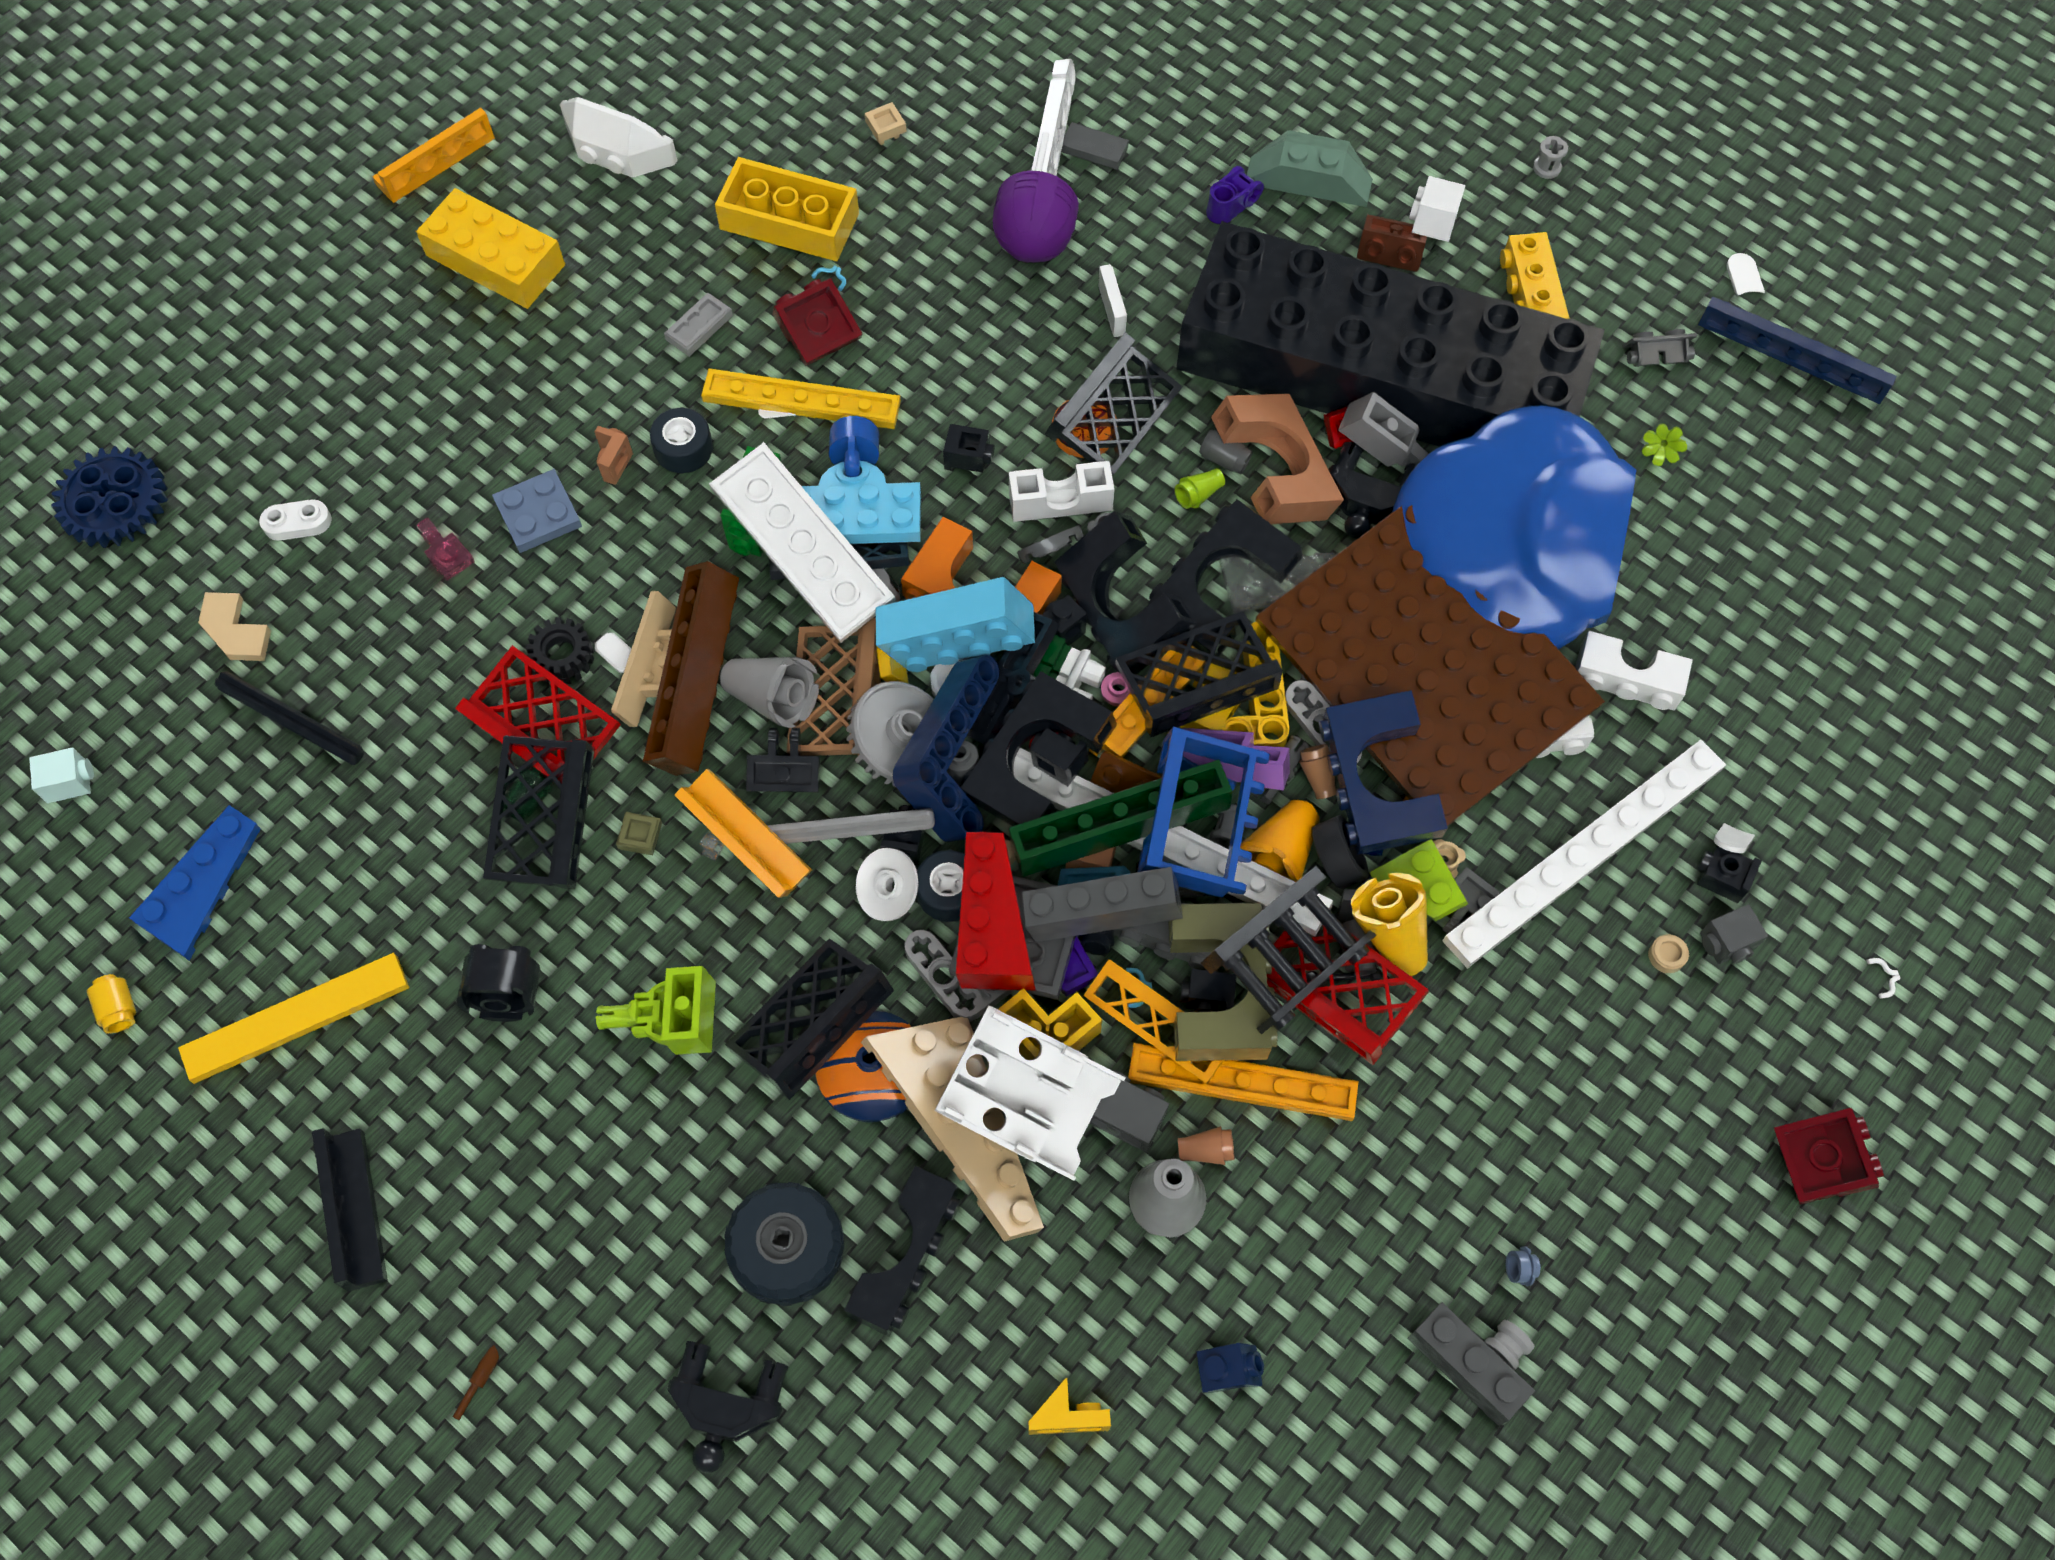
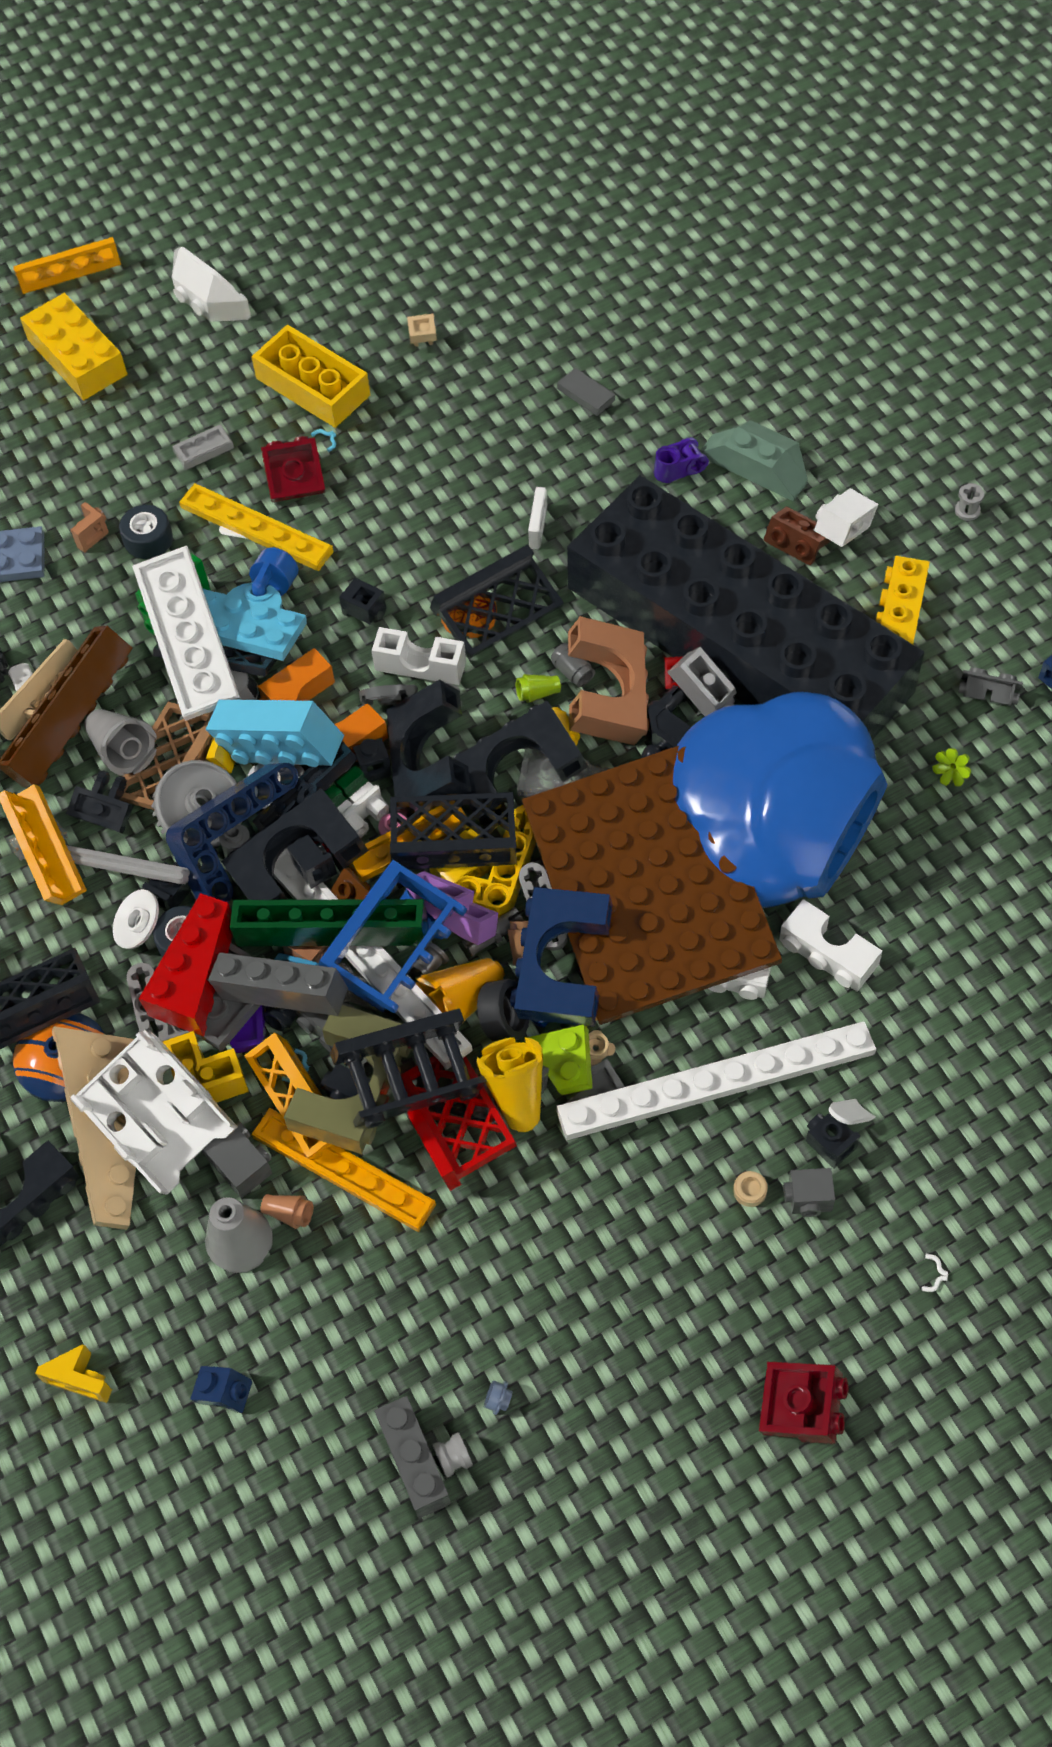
camera: 25 degrees right, 5 degrees down
dark purple piece [993,59,1079,263] -> none

